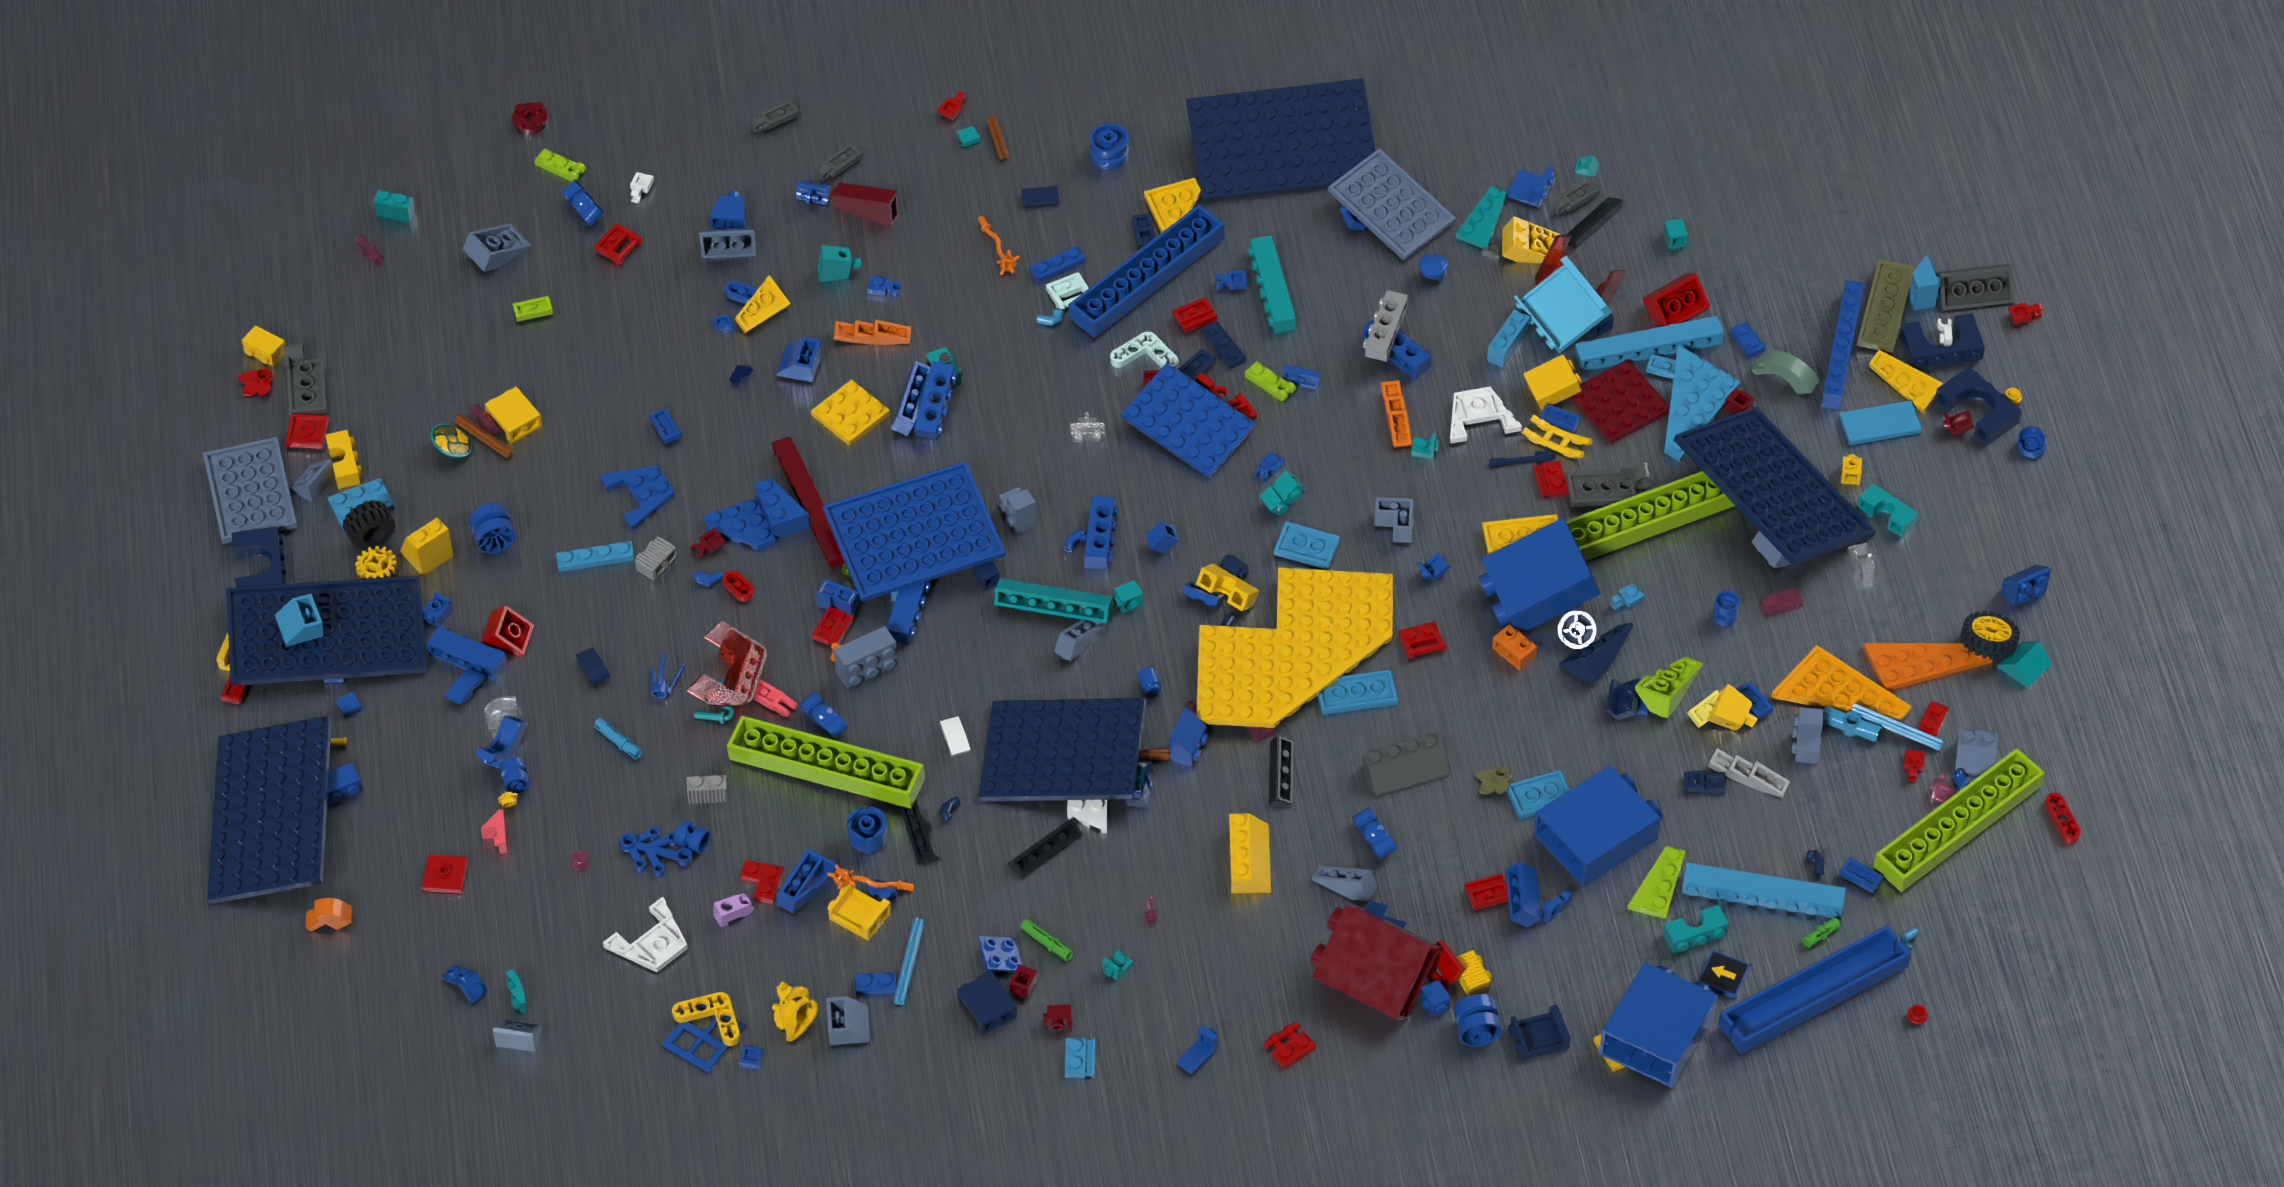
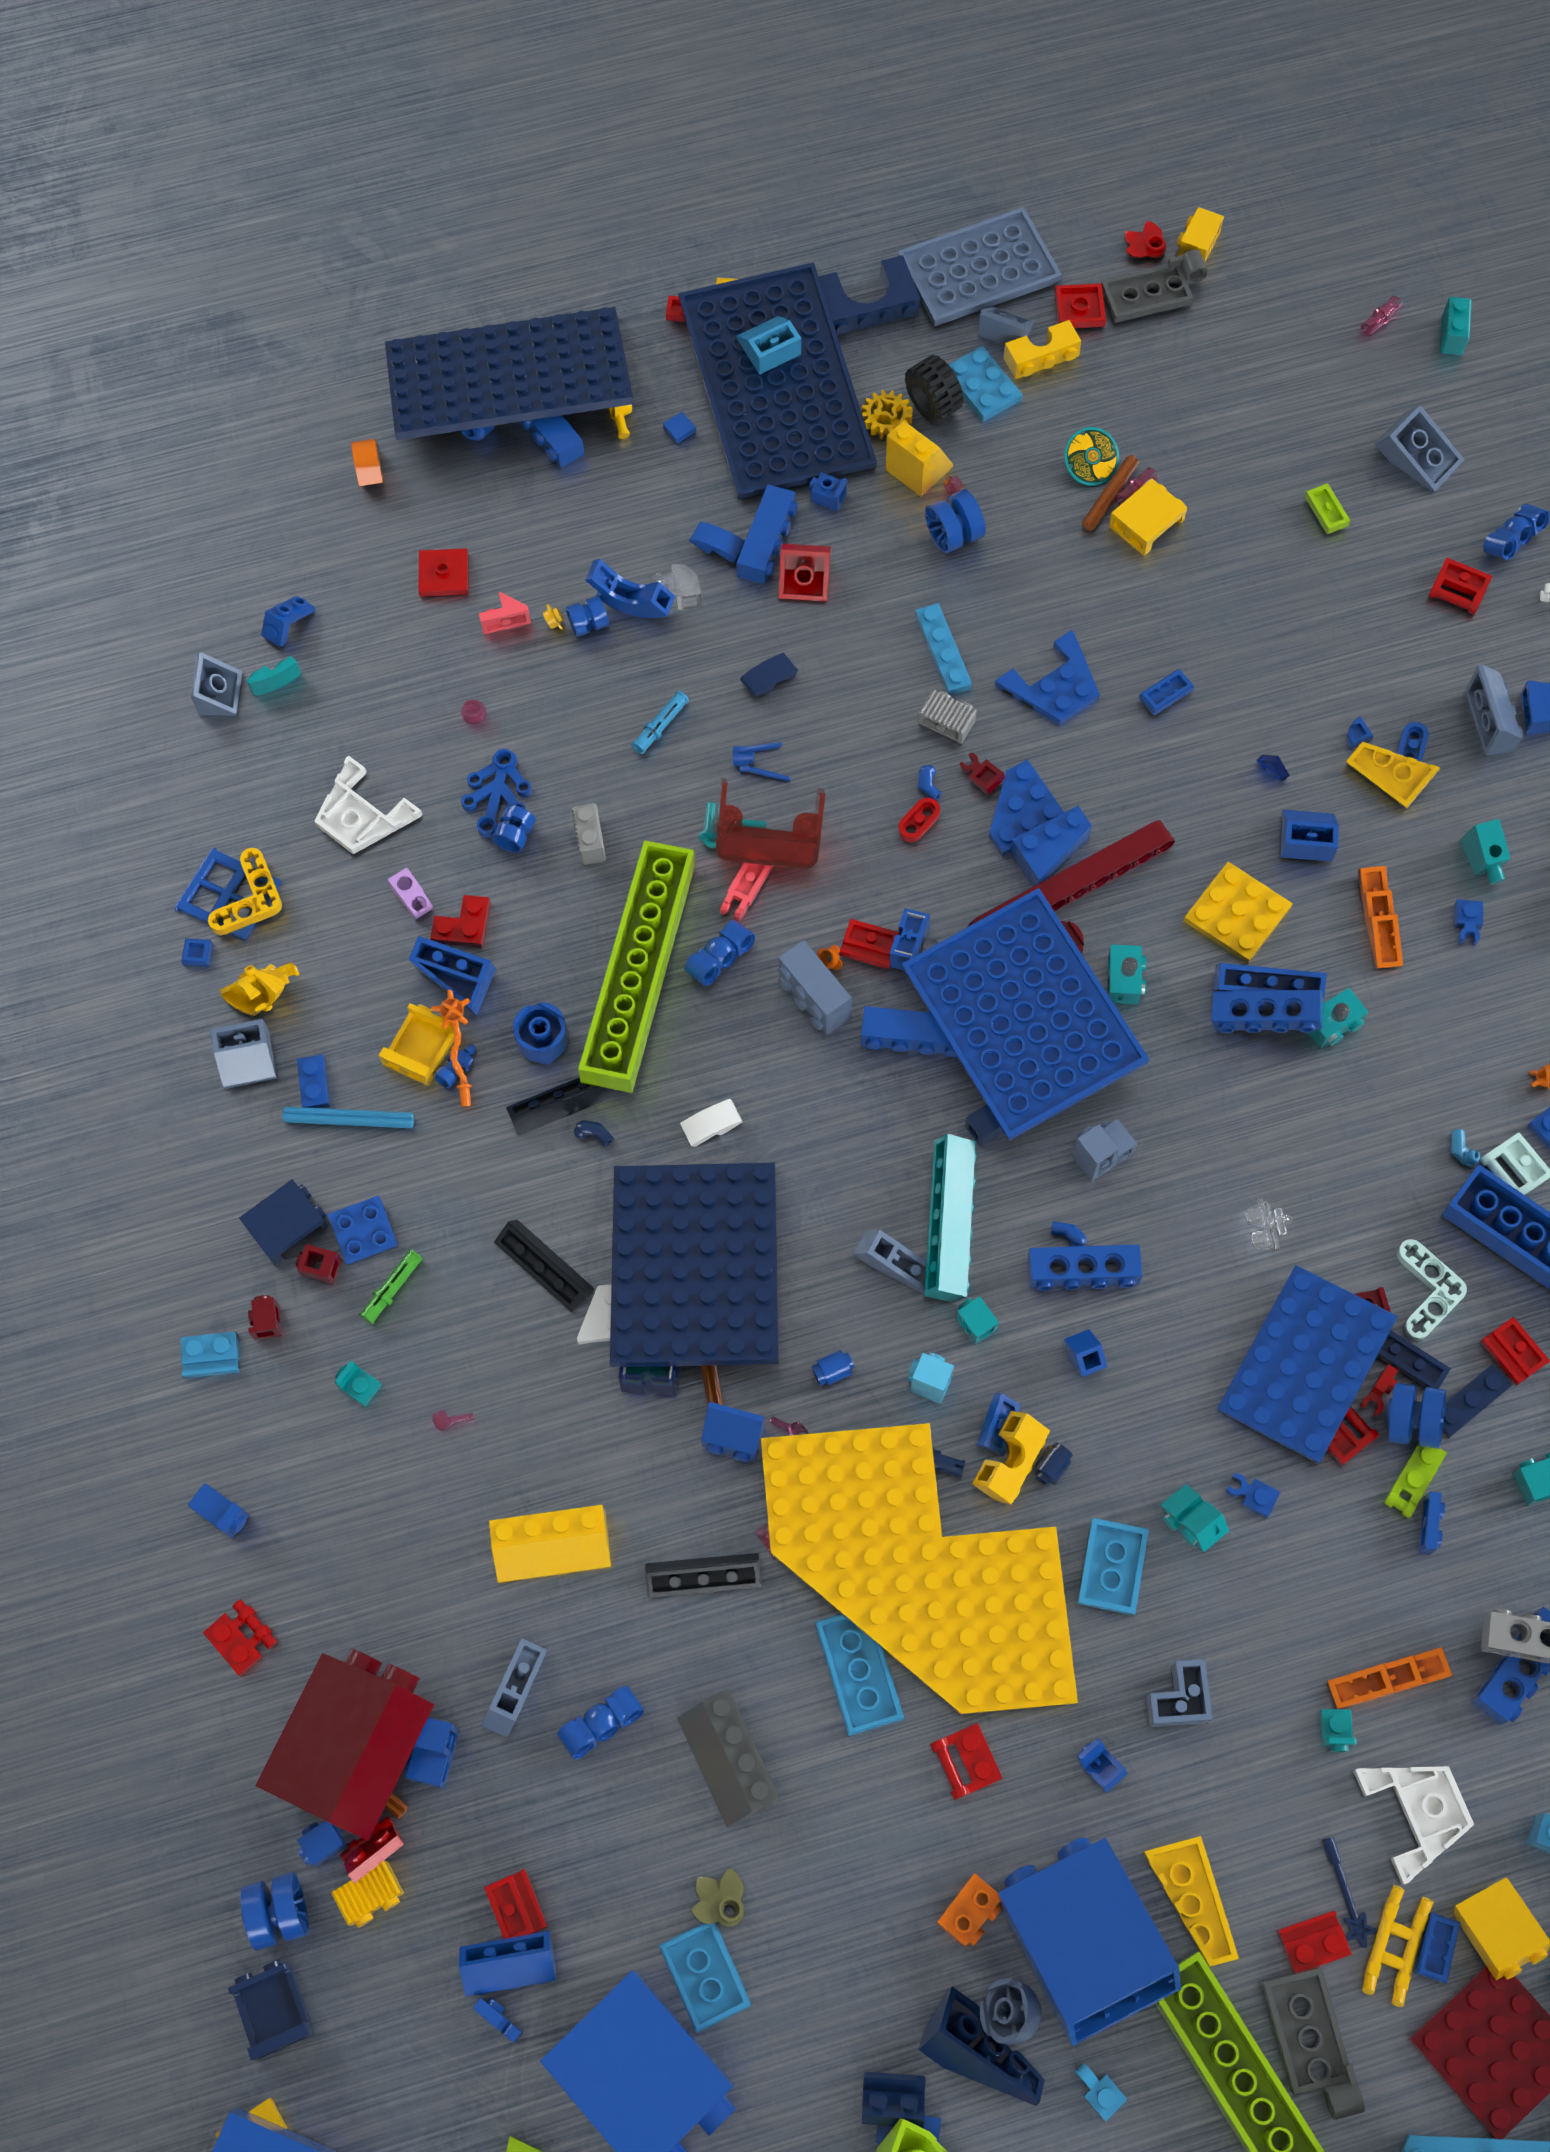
camera: 85 degrees right, 15 degrees up
none -> medium azure brick [908,1353,954,1404]
none -> clear pink plate [943,475,964,495]
none -> teal piece [1107,944,1147,1004]
none -> blue wheel [1387,1383,1446,1449]

